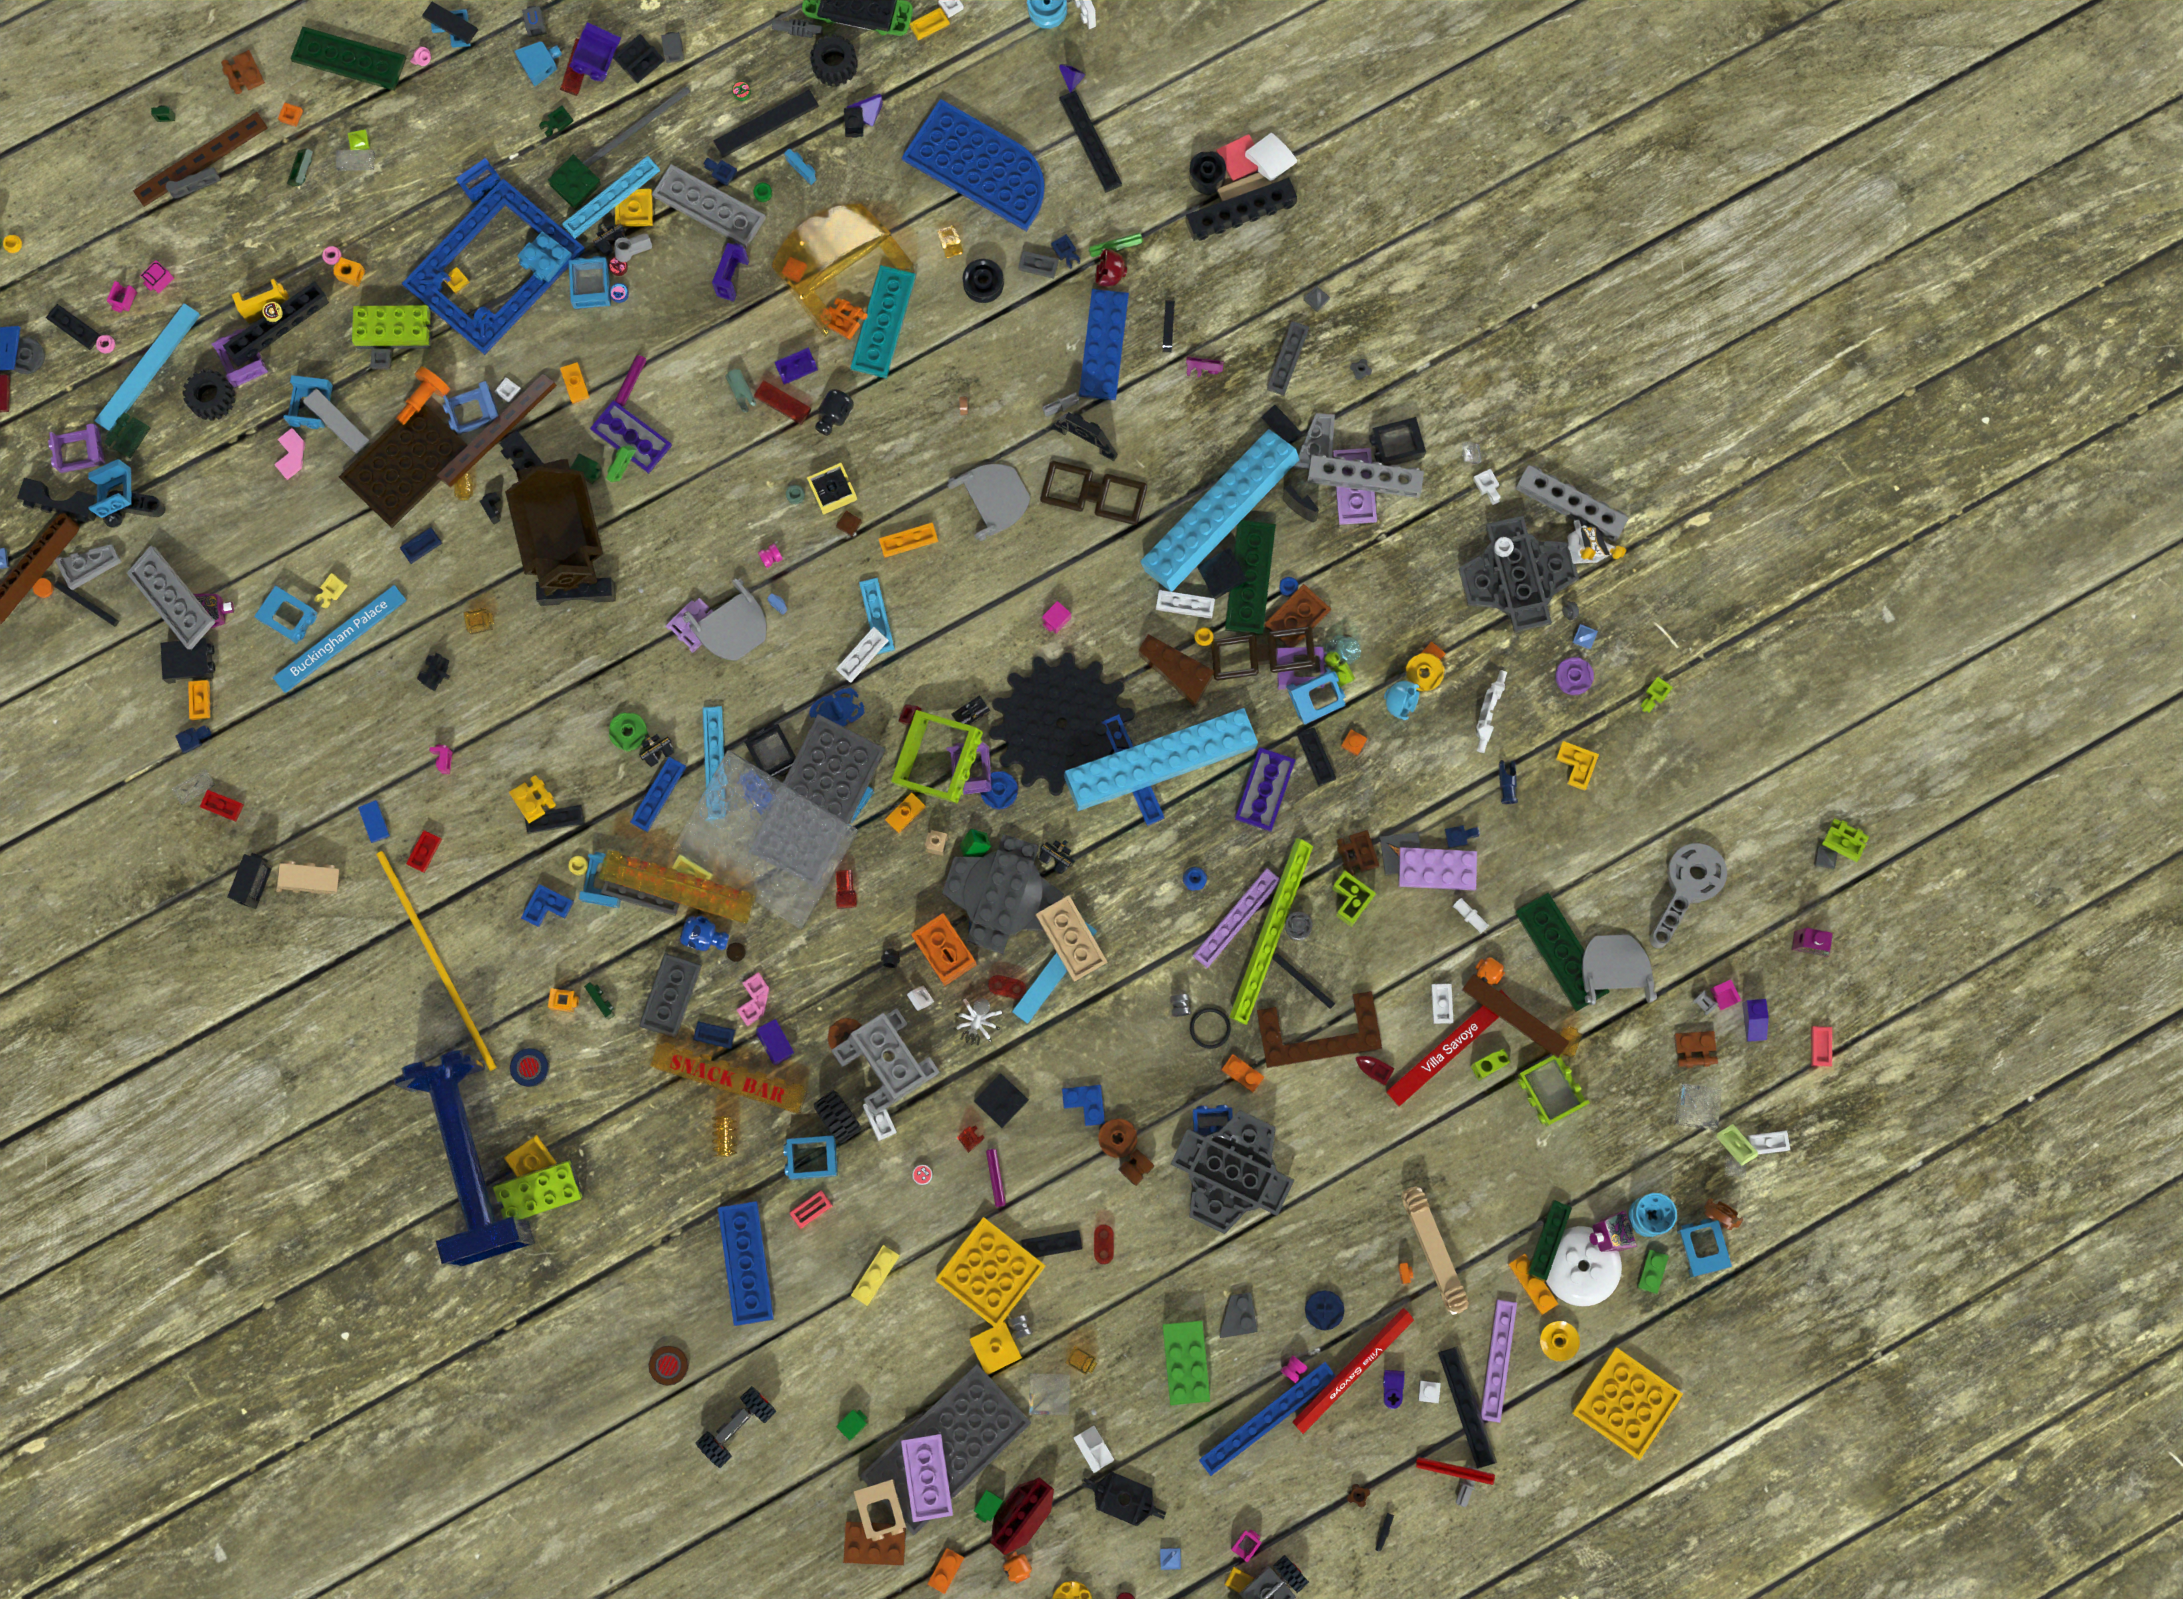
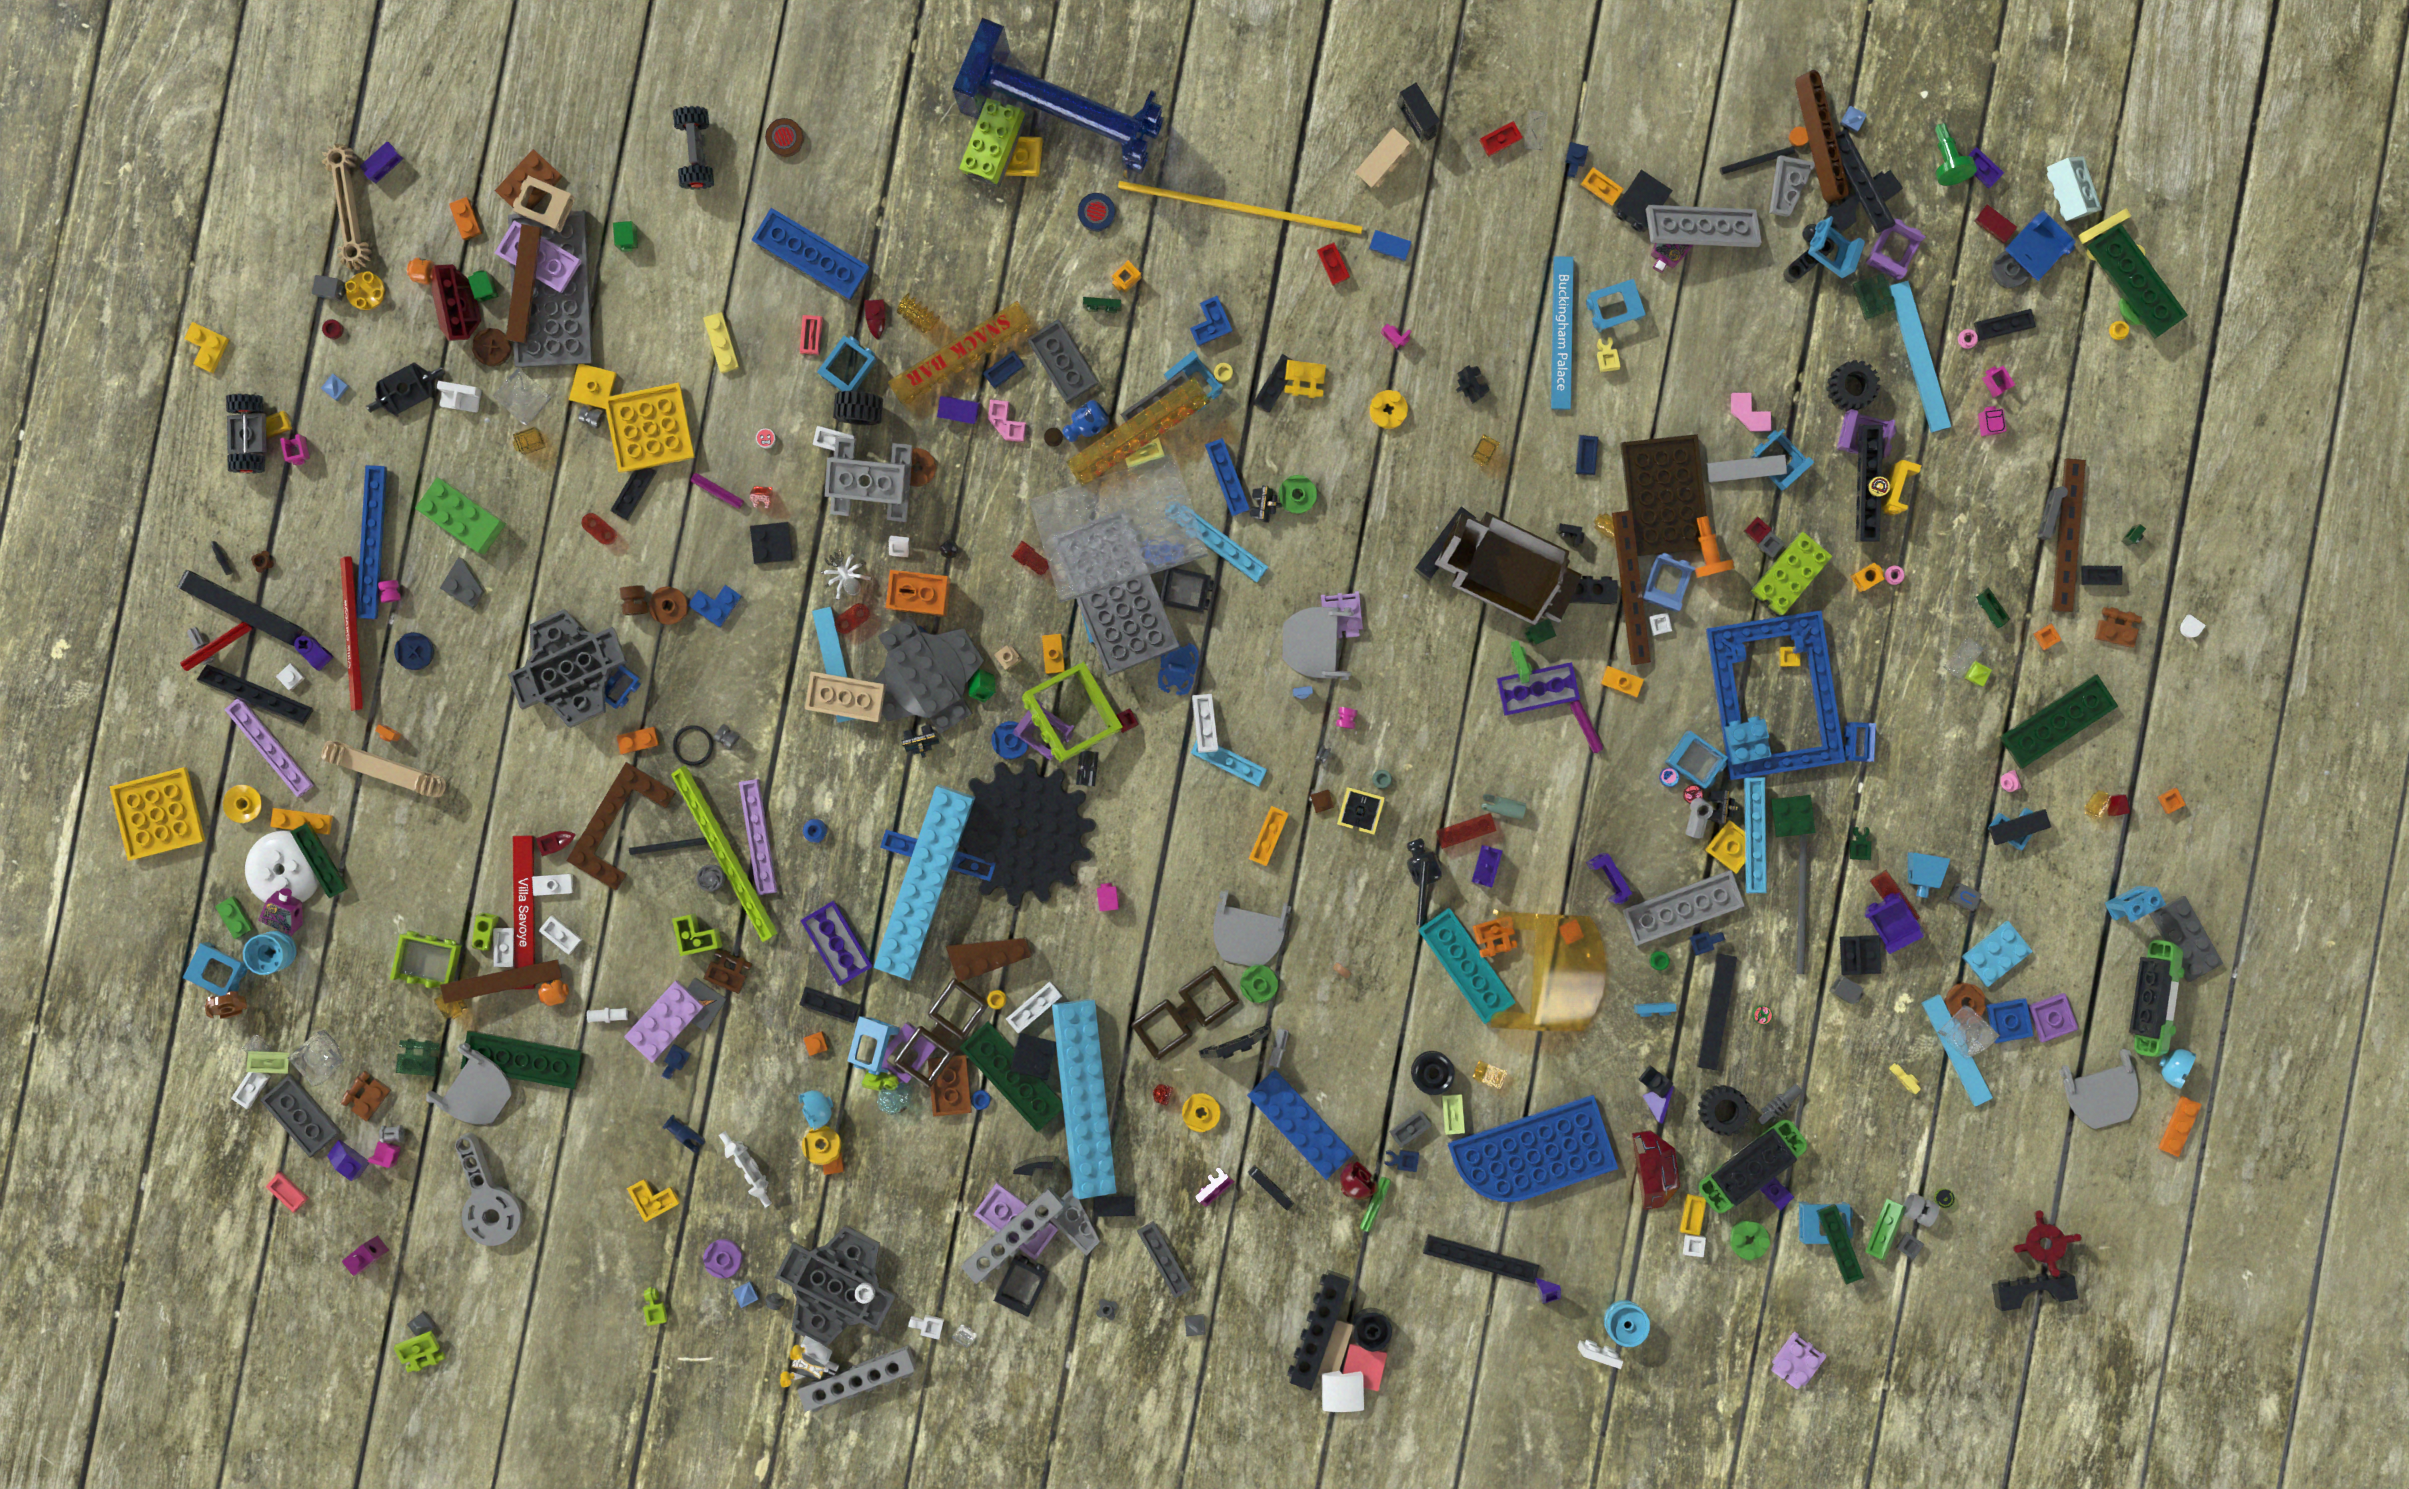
camera: 125 degrees right, 10 degrees up
none -> black beam [177,570,304,646]
none -> dark grey tile [260,1074,341,1158]
none -> clear green plate [396,1039,440,1076]
none -> reddish brown tile [472,328,512,367]
none -> white plate [493,928,514,967]
none -> reddish brown tile [506,224,542,343]
none -> white plate [532,874,574,896]
none -> dark red plate [864,299,886,339]
none -> clear red plate [1153,1084,1173,1106]
none -> yellow plate [1182,1093,1220,1132]
none -> bright green tile [1240,964,1278,1003]
none -> dark grey bush [1315,745,1331,764]
none -> yellow plate [1369,390,1408,429]
none -> black bar [1416,858,1429,926]
none -> yellowish green plate [1442,1094,1465,1135]
none -> dark red wedge [1632,1130,1681,1210]
none -> dark red plate [1743,516,1772,544]
none -> black tile [1835,129,1895,233]
none -> black plate [2081,565,2122,586]
none -> white tile [2180,615,2206,638]

